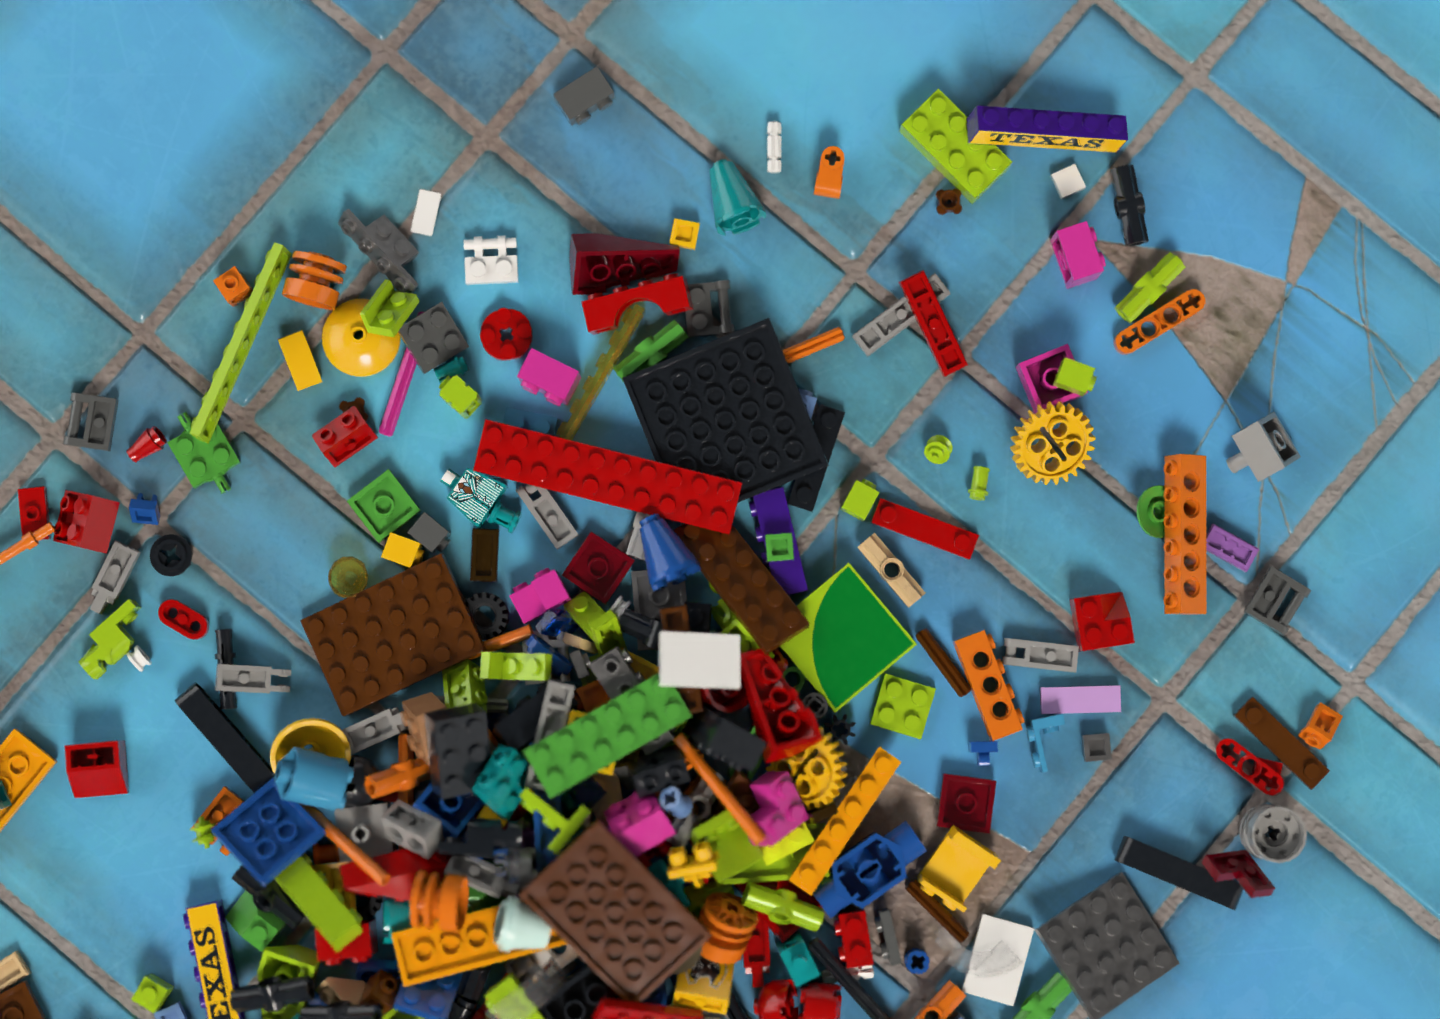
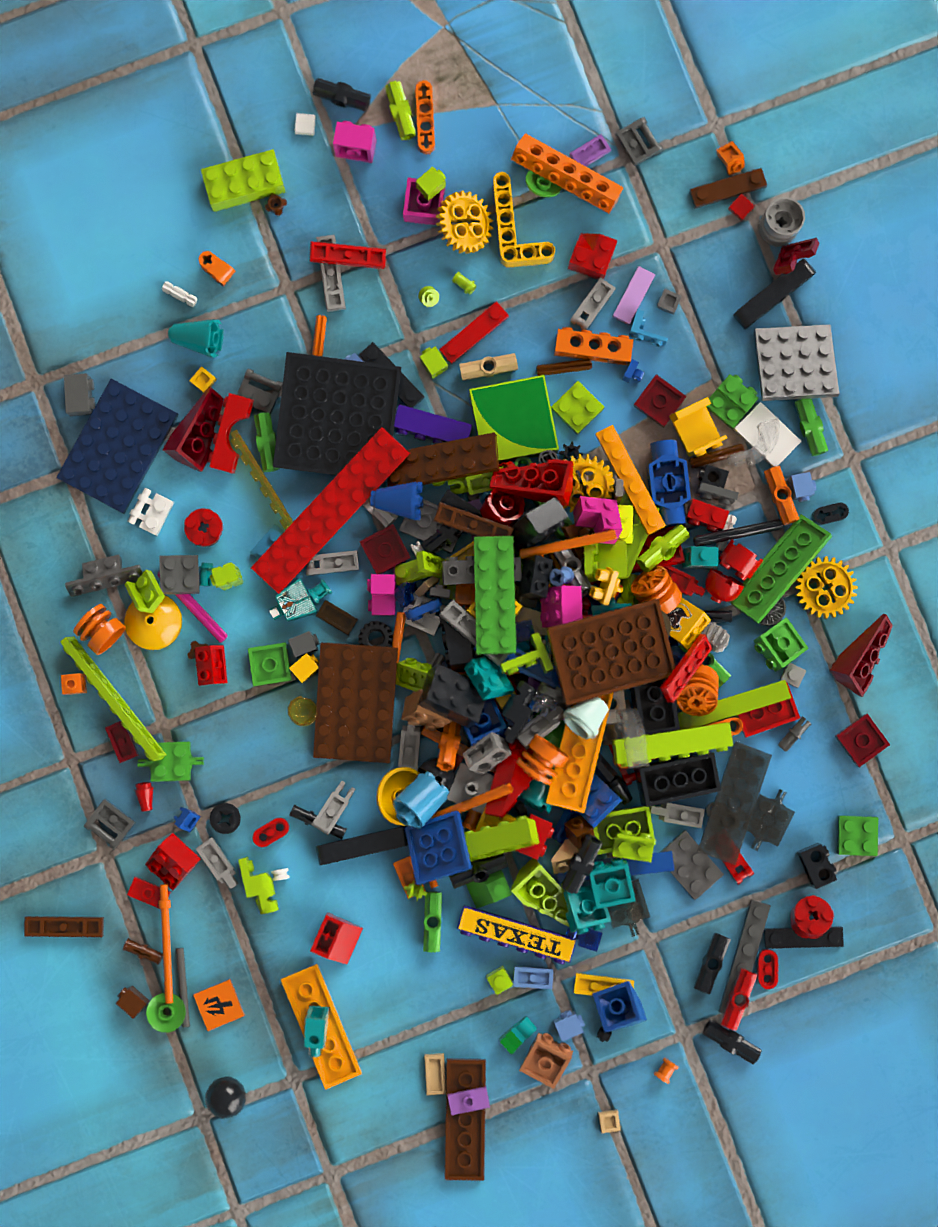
camera: 60 degrees left, 0 degrees up
black piece [230,975,315,1013] -> none
yellow slope [278,330,322,391] -> none
white sticker [411,189,441,236] -> none
lime bracket [480,652,552,681] -> none
dark pink brick [517,348,581,407] -> none
white tile [659,631,741,690] -> none
bright green plate [765,533,794,562] -> none
blue bush [904,948,930,974] -> none
dark purple brick [967,105,1128,153] -> none
red beam [1216,738,1284,796] -> none
light grey brick [1226,412,1301,482] -> none
none -> dark blue plate [56,379,179,514]
none -> dark red plate [105,721,139,763]
none -> bright green piece [423,891,442,952]
none -> yellow beam [493,172,555,267]
none -> black brick [698,464,729,488]
none -> bright green plate [706,374,759,429]

